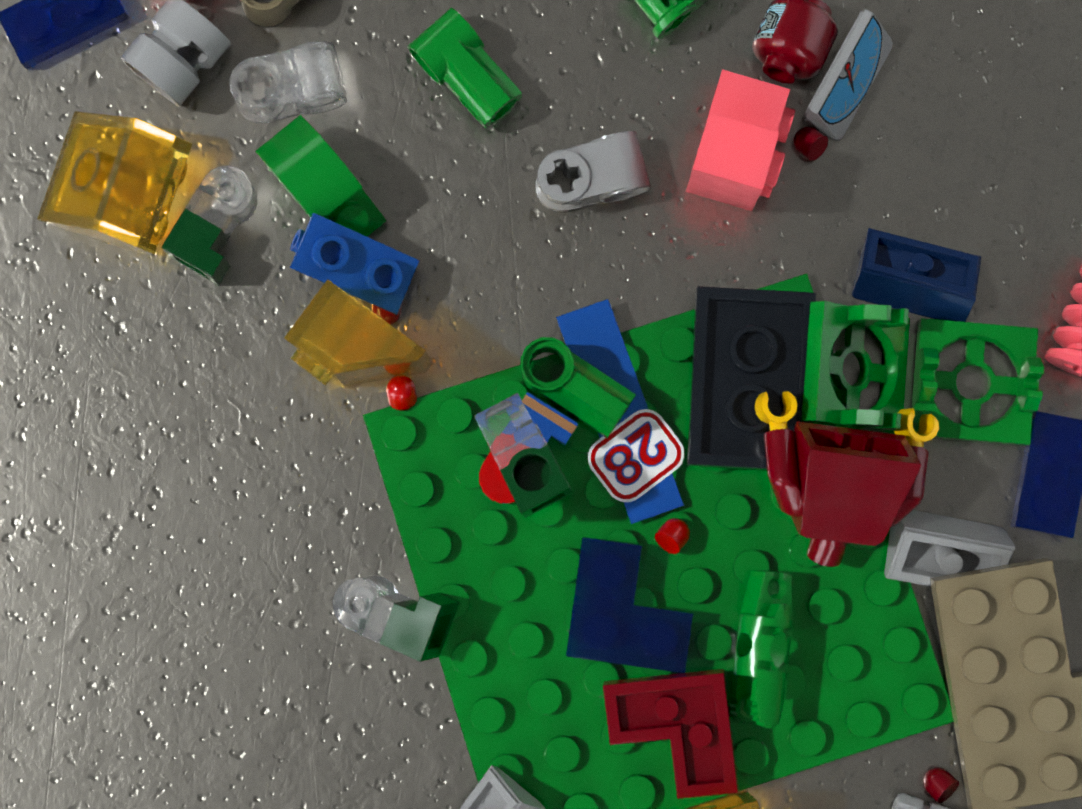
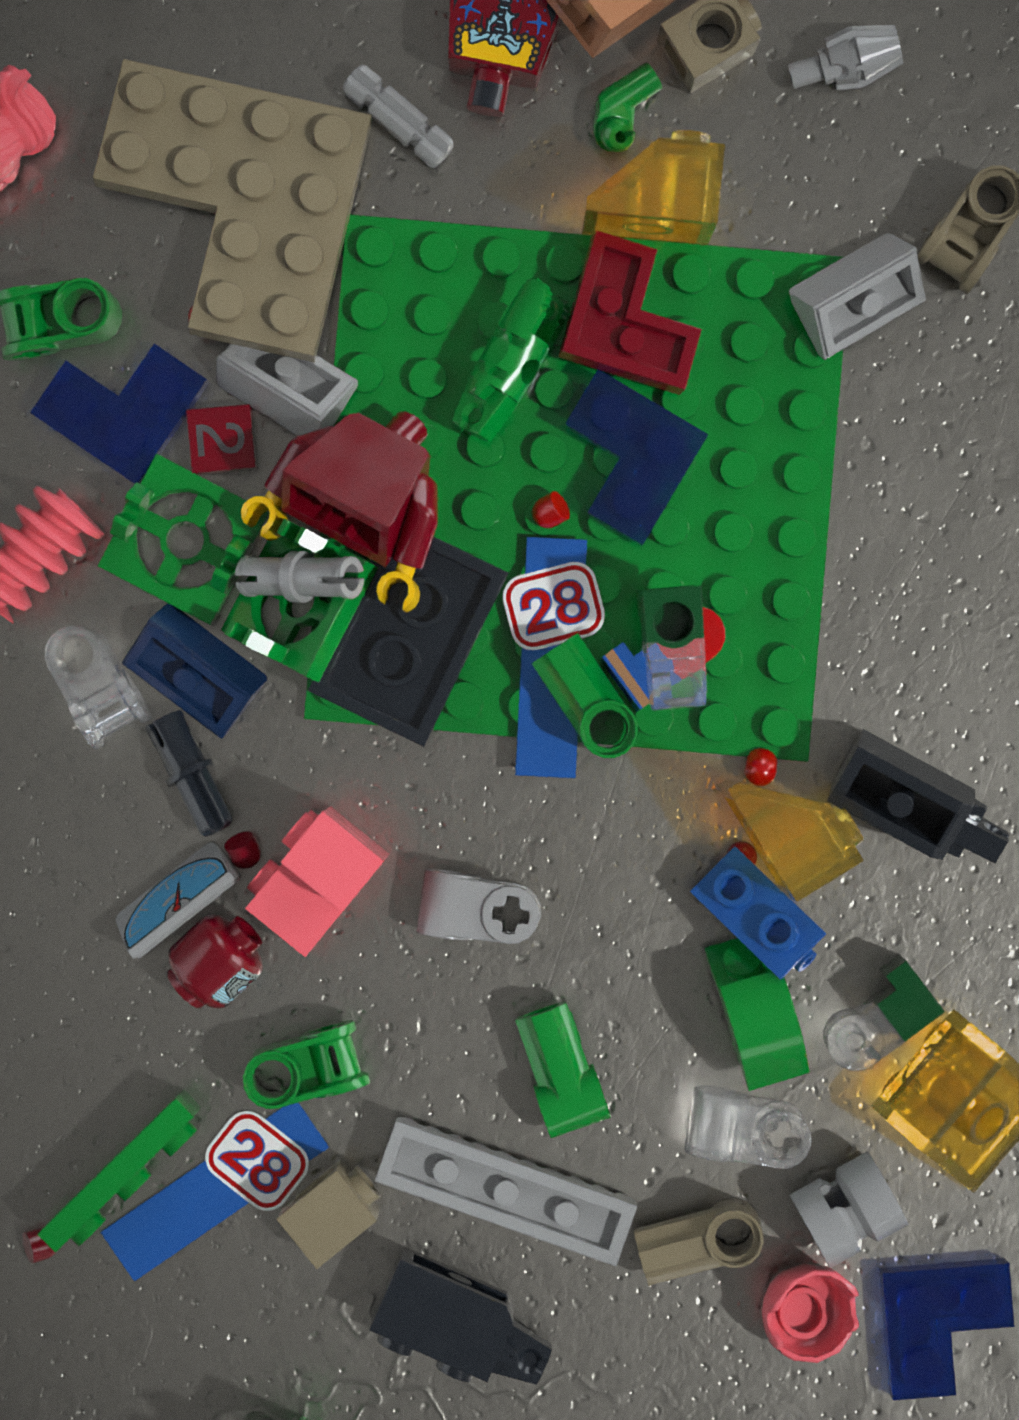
camera: 160 degrees left, 5 degrees up
leg [333,575,460,662] -> none
dark red piece [923,767,959,803] -> none
none -> clear piece [44,625,152,750]
none -> black axle [144,710,232,837]
none -> dark red tile [186,404,258,475]
none -> light grey pin [235,551,364,603]
none -> black hinge [827,729,1009,863]

